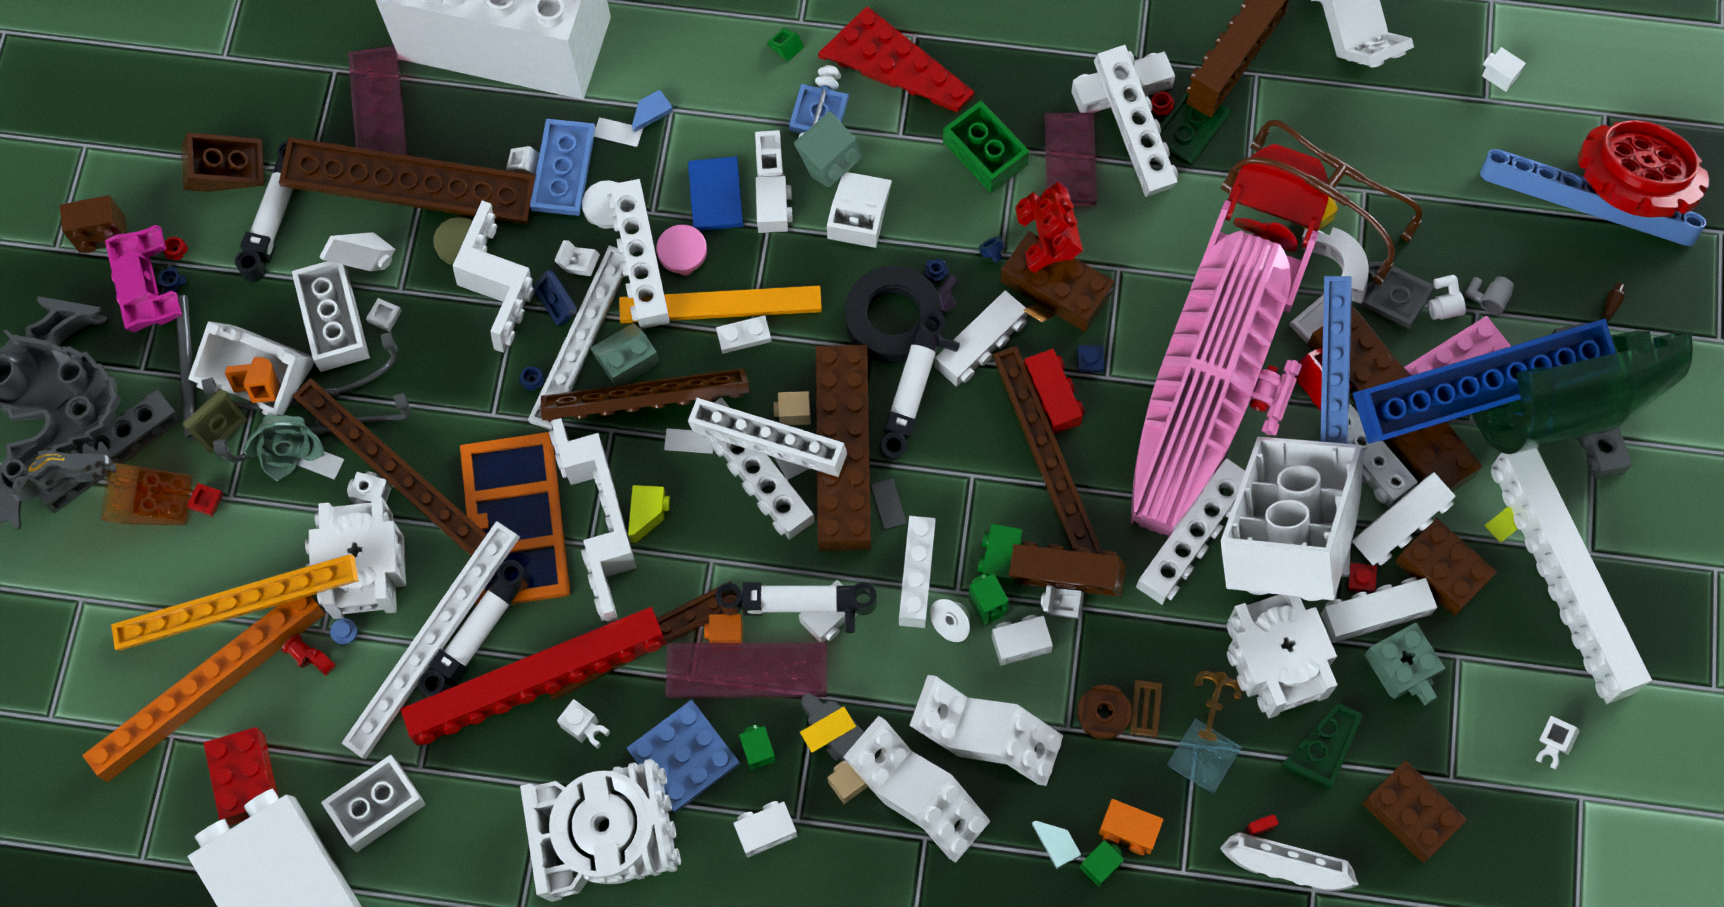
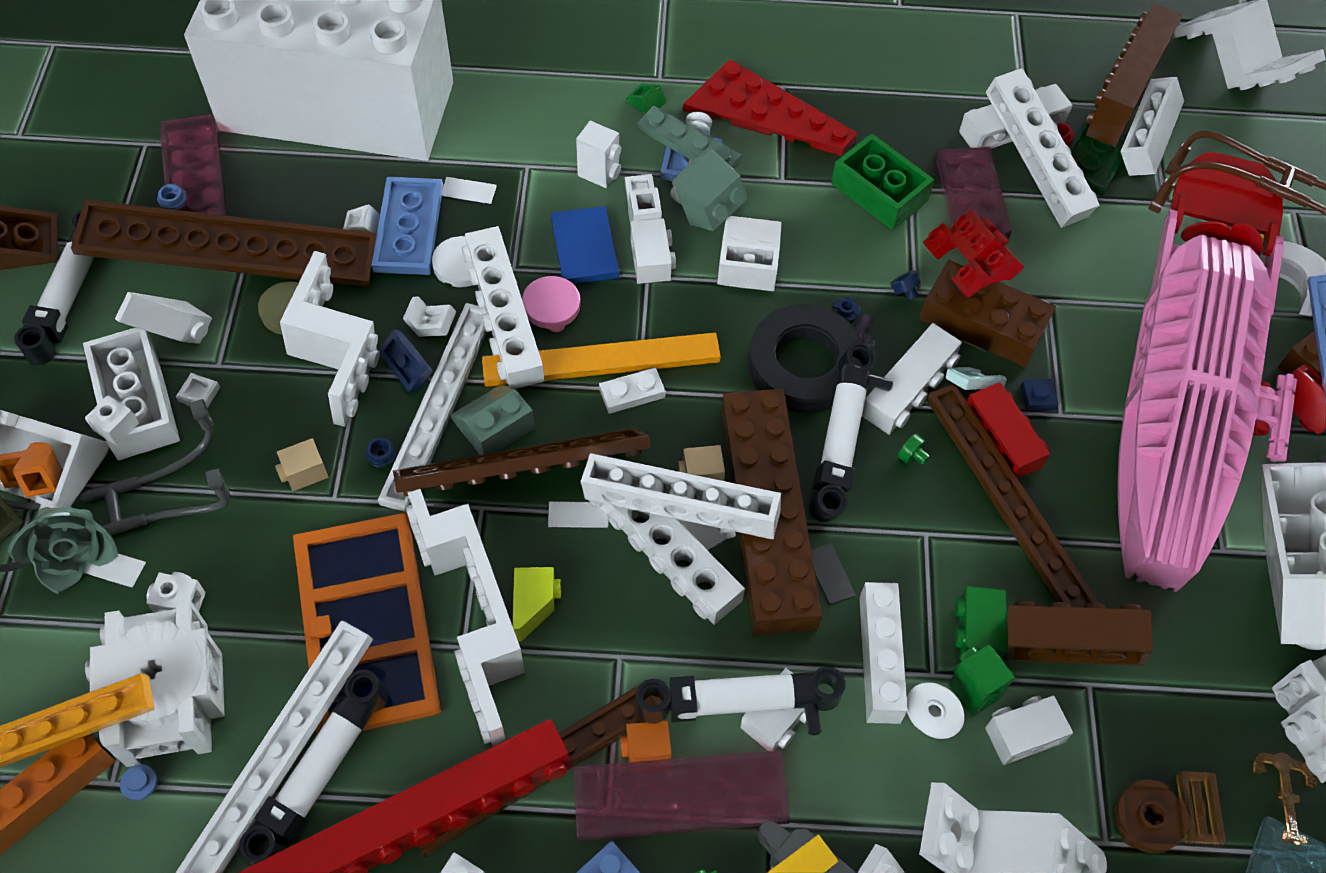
camera: 10 degrees left, 10 degrees down
red connector [281,633,336,676] -> none
reddish brown plate [292,378,487,557] -> none
medium blue tile [632,90,673,133] -> none
white bracket [1041,585,1084,619] -> none
white brick [1136,458,1245,605] -> none
white tile [1289,294,1324,343] -> none
none -> white plate [85,395,139,446]
none -> medium blue plate [157,184,187,210]
none -> tan brick [275,438,329,491]
none -> white brick [576,121,621,188]
none -> sand green plate [637,105,742,169]
none -> green tile [898,433,930,465]
none -> light aqua tile [945,367,1007,390]
none -> white brick [1121,77,1184,176]

